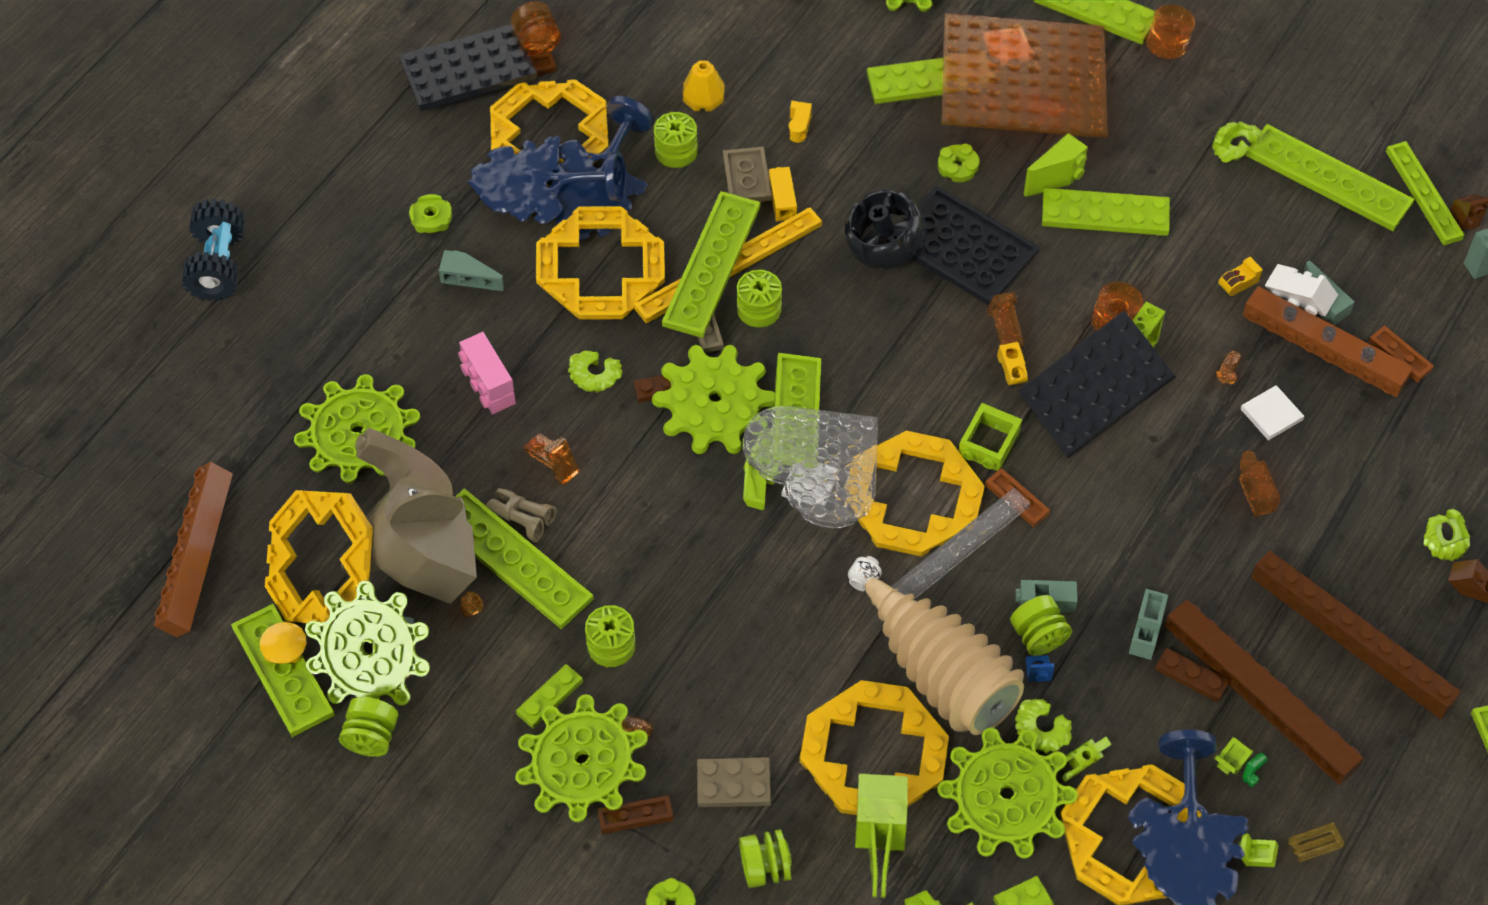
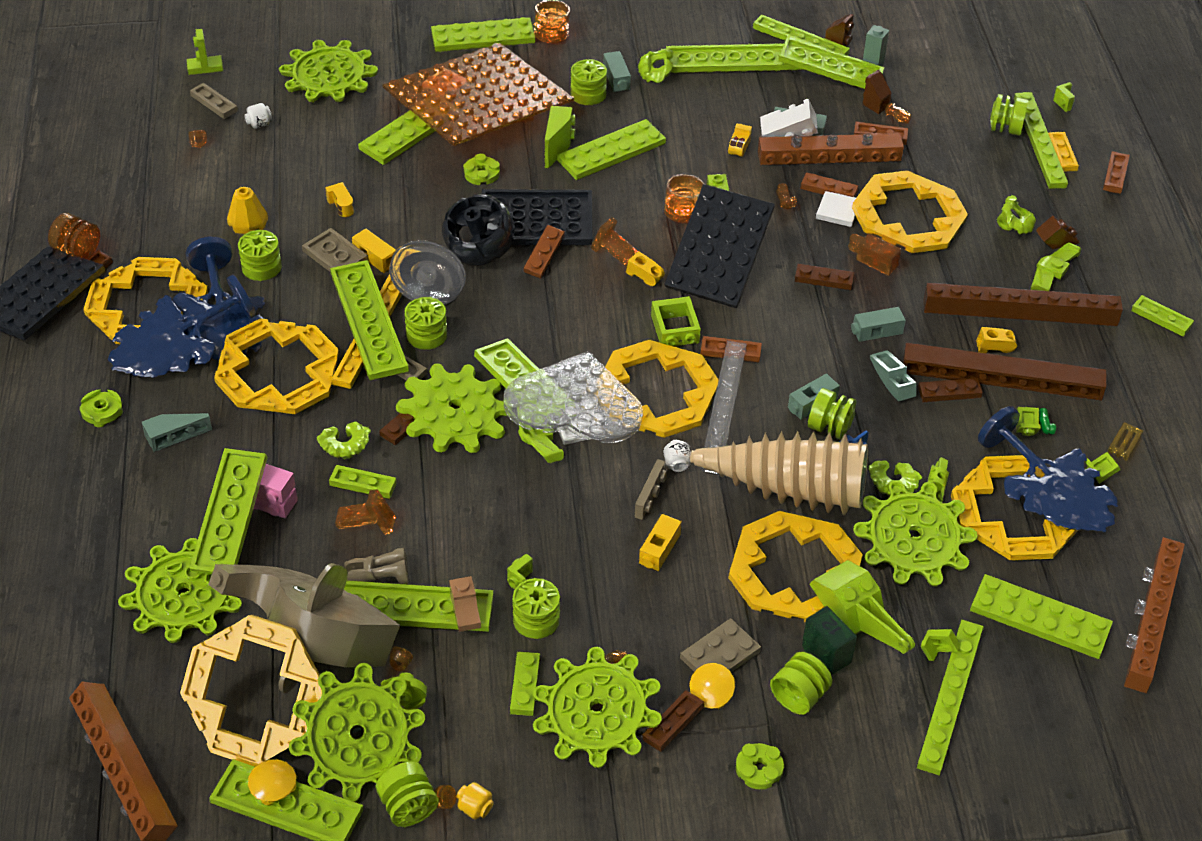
camera: 40 degrees left, 10 degrees down
none -> lime plate [190,448,268,574]
none -> lime plate [329,465,397,499]
none -> lime plate [381,673,427,710]
none -> clear dish [389,240,466,305]
none -> clear orange tile [434,785,457,810]
none -> medium nougat arch [449,576,481,632]
none -> yellow head [456,783,494,819]
none -> lime bracket [507,554,533,589]
none -> dark orange plate [524,225,565,279]
none -> lime wheel [571,59,607,105]
none -> sand green brick [603,51,631,92]
none -> dark tan plate [635,459,667,520]
none -> yellow brick [639,514,682,571]
none -> yellow dish [689,663,735,709]
none -> lime plate [778,36,884,89]
none -> reddish brown plate [795,264,854,290]
none -> dark orange plate [801,172,858,198]
none -> clear green brick [802,606,857,675]
none -> sand green brick [851,307,906,342]
none -> yellow plate [852,171,968,253]
none -> reddish brown slope [862,70,892,114]
none -> clear orange arm [885,103,912,124]
none -> yellow leg [976,327,1017,353]
none -> lime plate [1031,242,1081,291]

